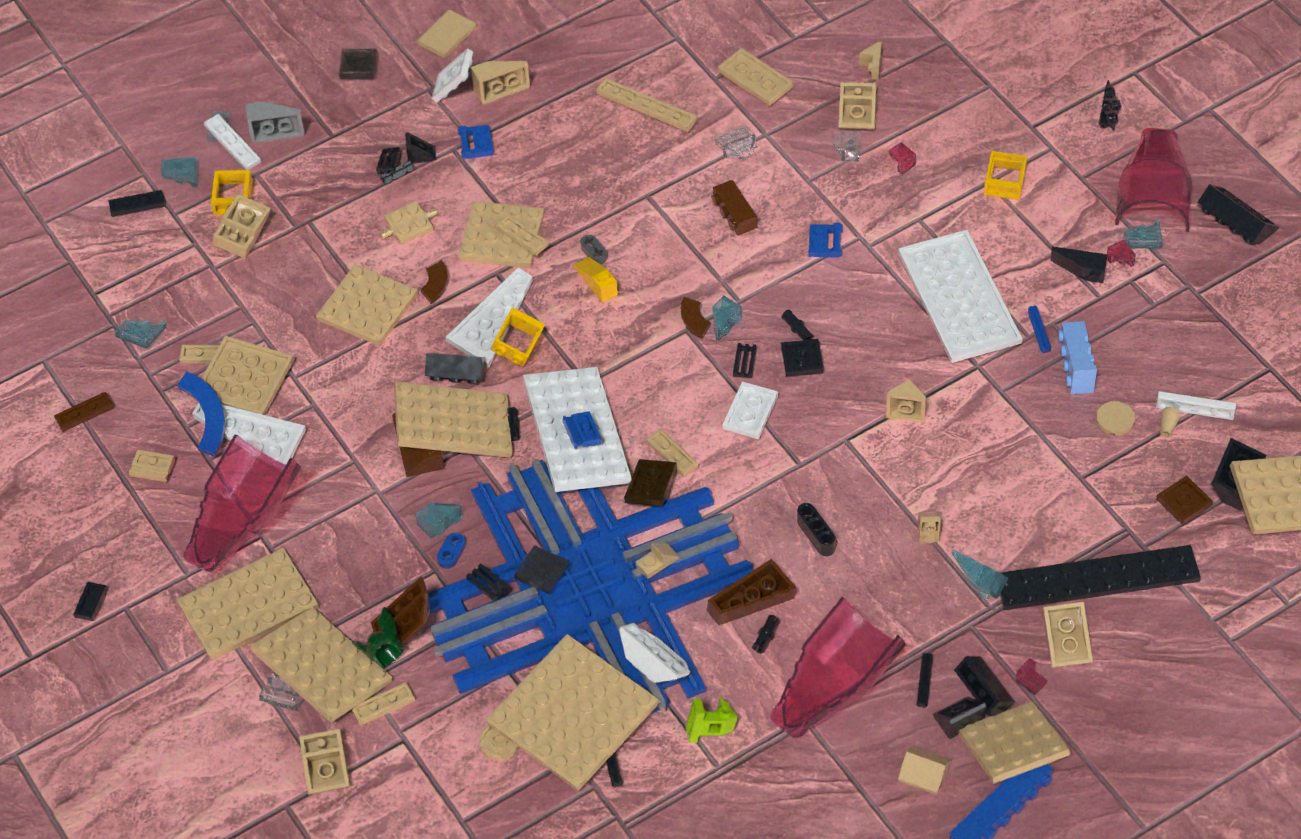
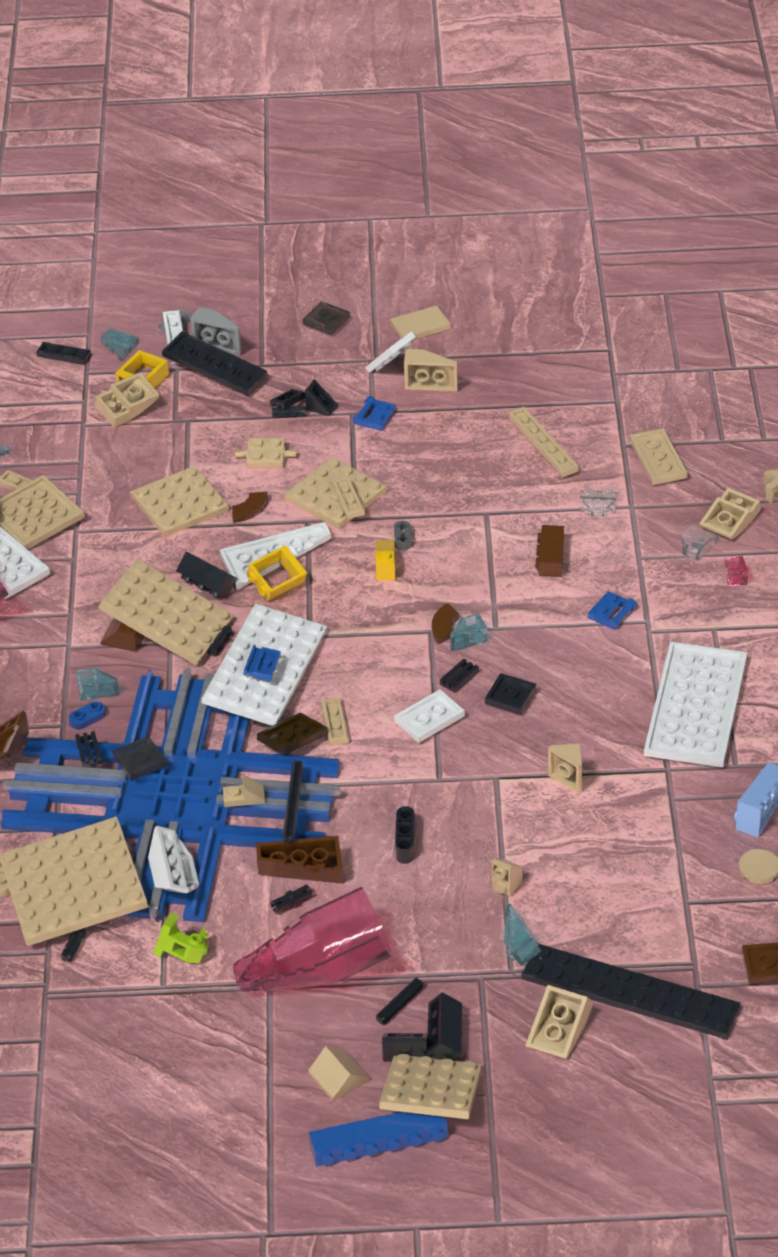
camera: 30 degrees right, 10 degrees down
black pin [781,309,814,340] -> none
clear pink panel [1016,658,1047,695] -> none
blue axle [1028,305,1051,353] -> none
none -> black plate [162,331,268,396]
none -> black axle [282,760,303,844]

